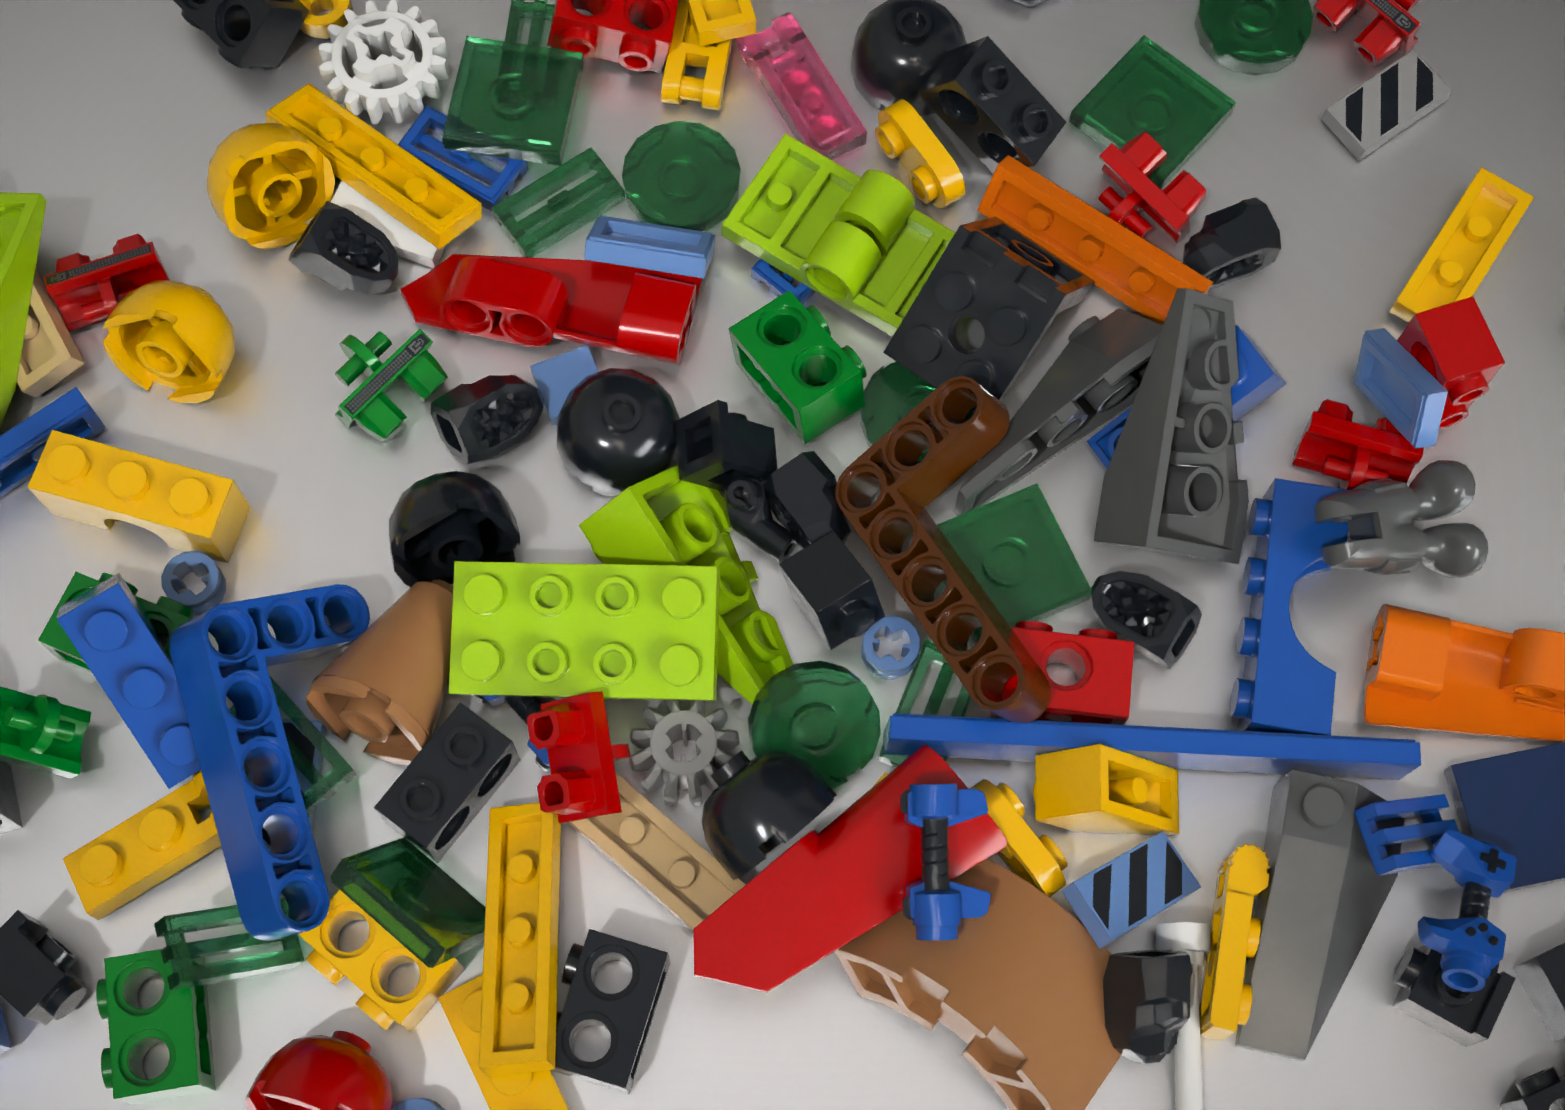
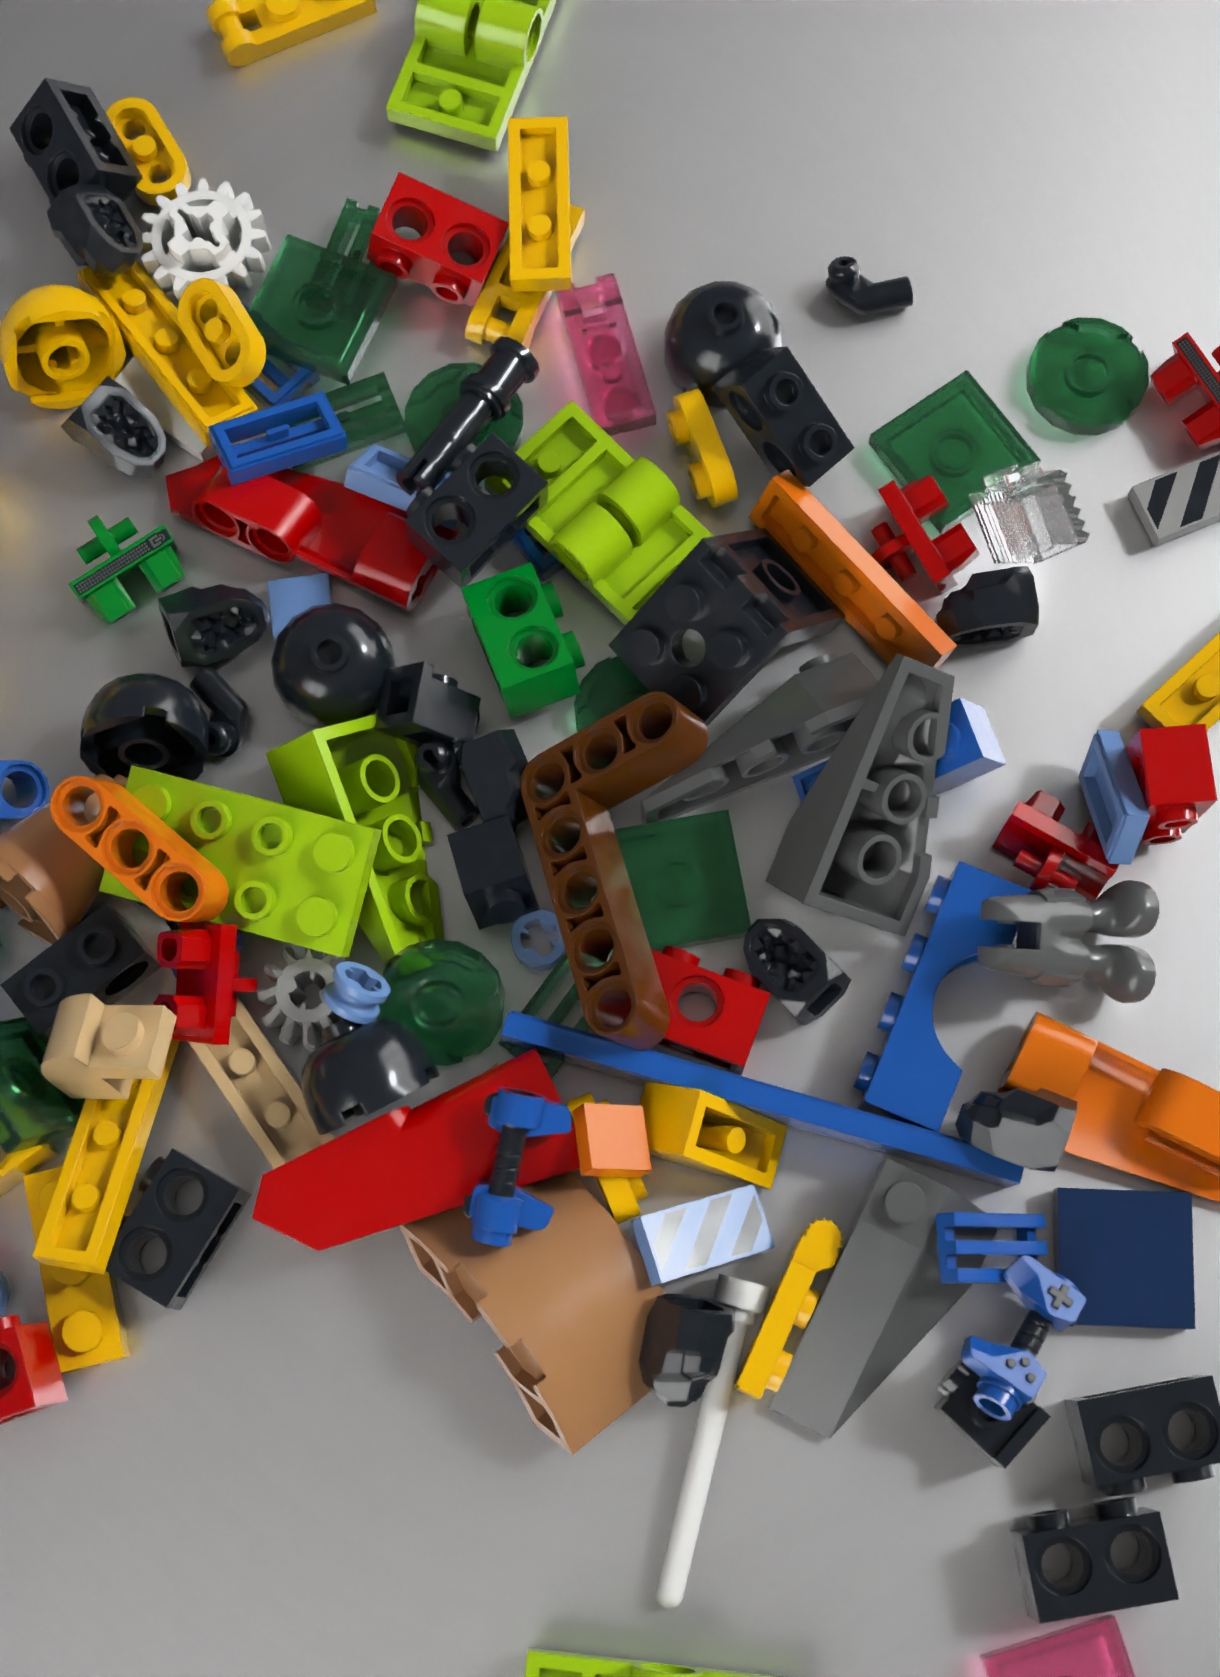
camera: 20 degrees right, 5 degrees up
none -> tan brick [41,993,177,1099]
none -> black rock [47,183,143,277]
none -> orange beam [50,775,229,922]
none -> yellow plate [177,278,266,388]
none -> black arm [189,667,249,757]
none -> blue tile [208,391,347,486]
none -> medium blue bush [322,961,391,1024]
none -> black pin [396,336,540,496]
none -> black brick [405,432,548,588]
none -> tile [573,1103,652,1178]
none -> black rock [955,1087,1077,1172]
none -> clear brick [969,461,1090,565]

